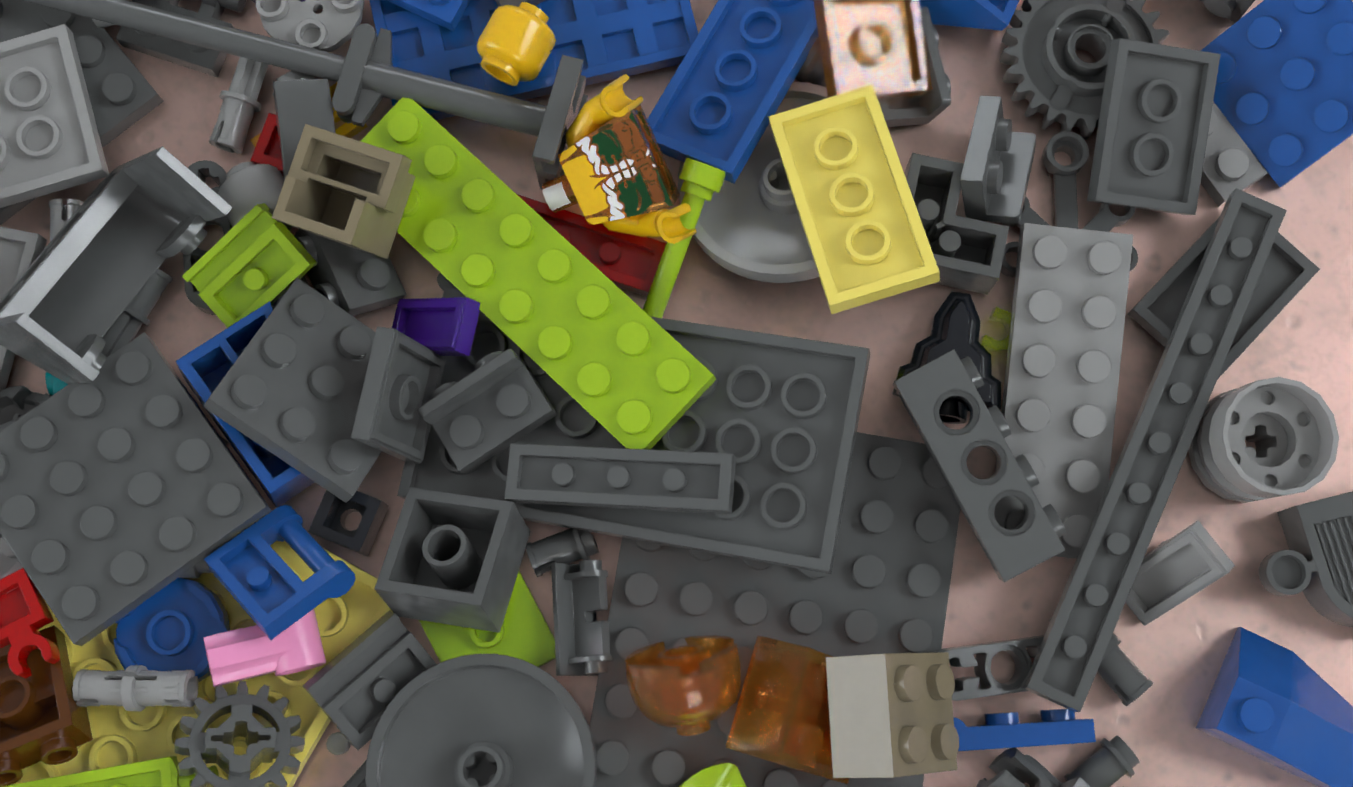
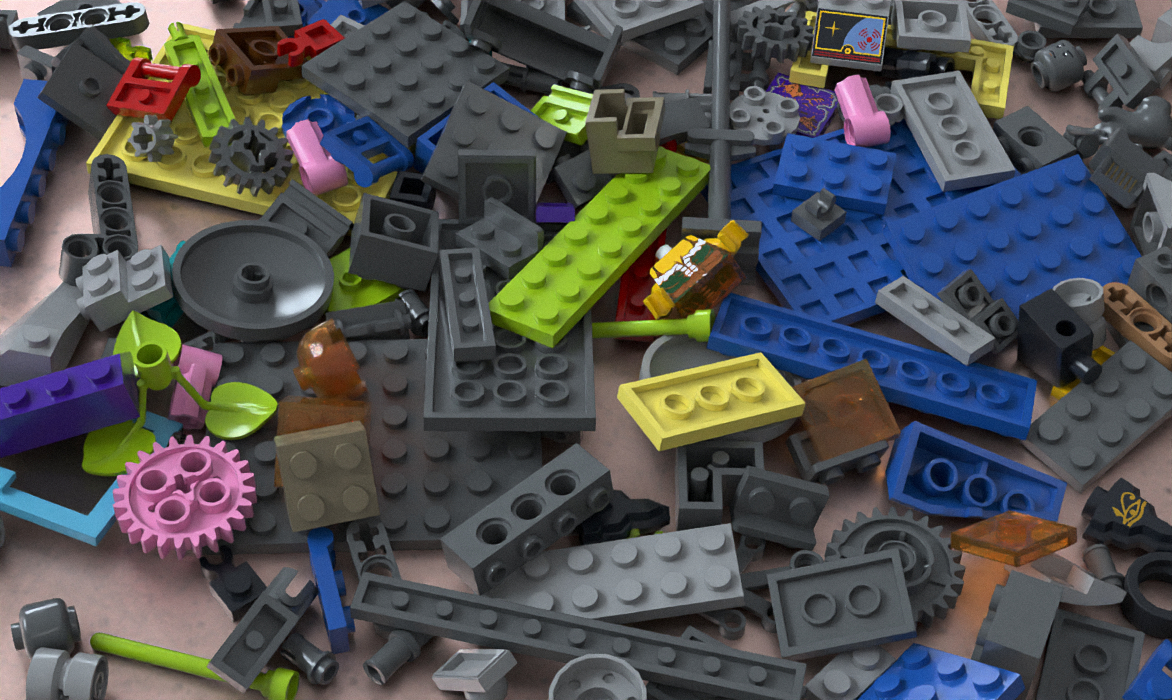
camera: 75 degrees right, 30 degrees down
light grey pin [72,665,199,712] -> none
yellow head [476,2,556,86] -> none

